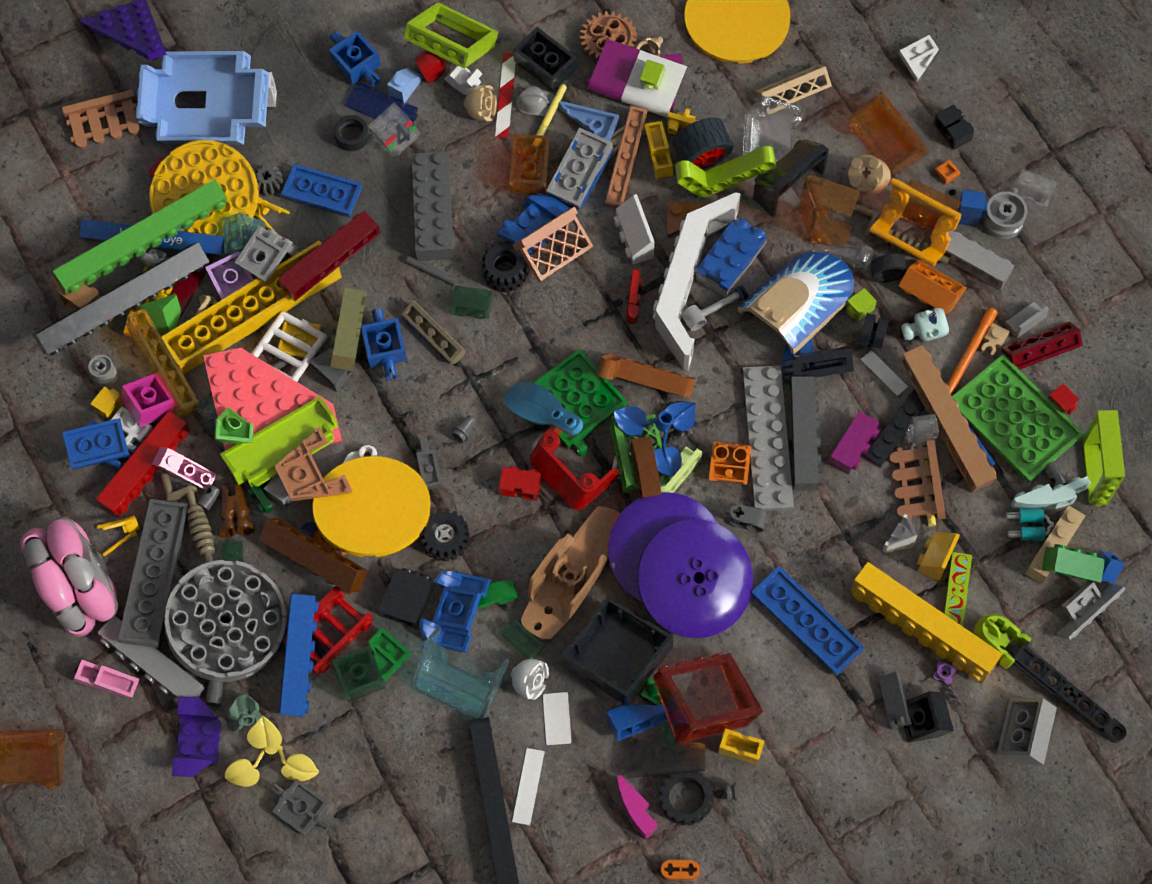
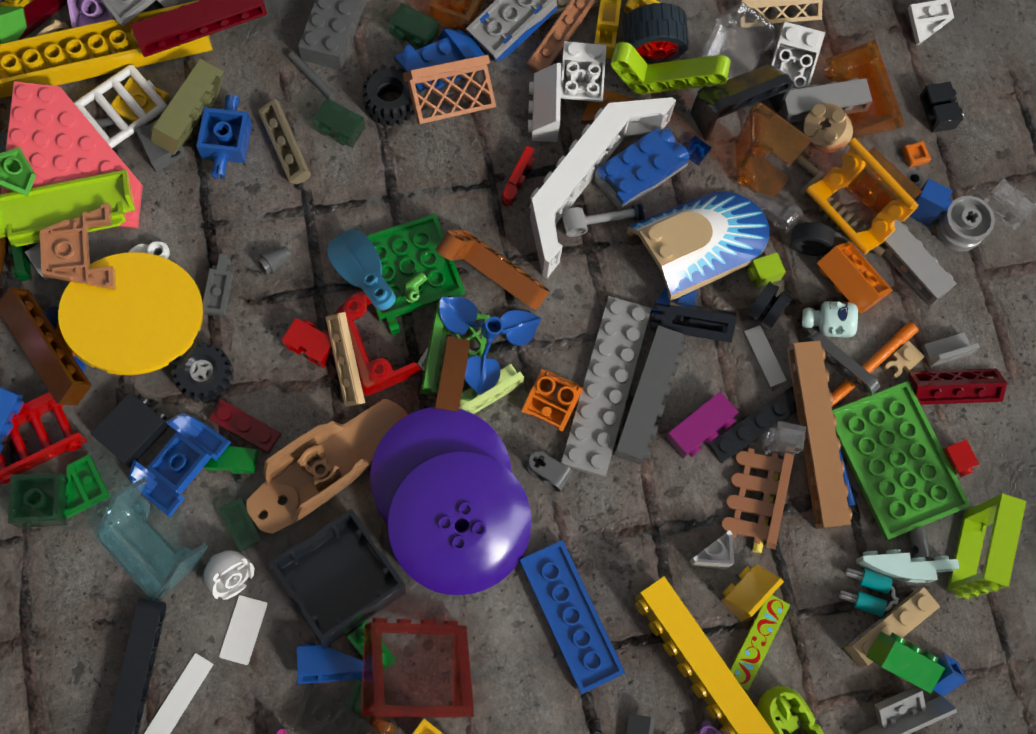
camera: 10 degrees right, 5 degrees up
none -> dark red plate [208,399,282,454]
none -> tan tile [326,312,365,407]
none -> clear green brick [389,3,439,49]
none -> bright green arm [404,271,428,303]
none -> white slope [561,41,606,102]
none -> clear blue tile [685,136,712,166]
none -> white slope [771,22,825,89]
none -> light grey brick [781,78,872,124]
none -> dark grey beam [805,330,880,396]

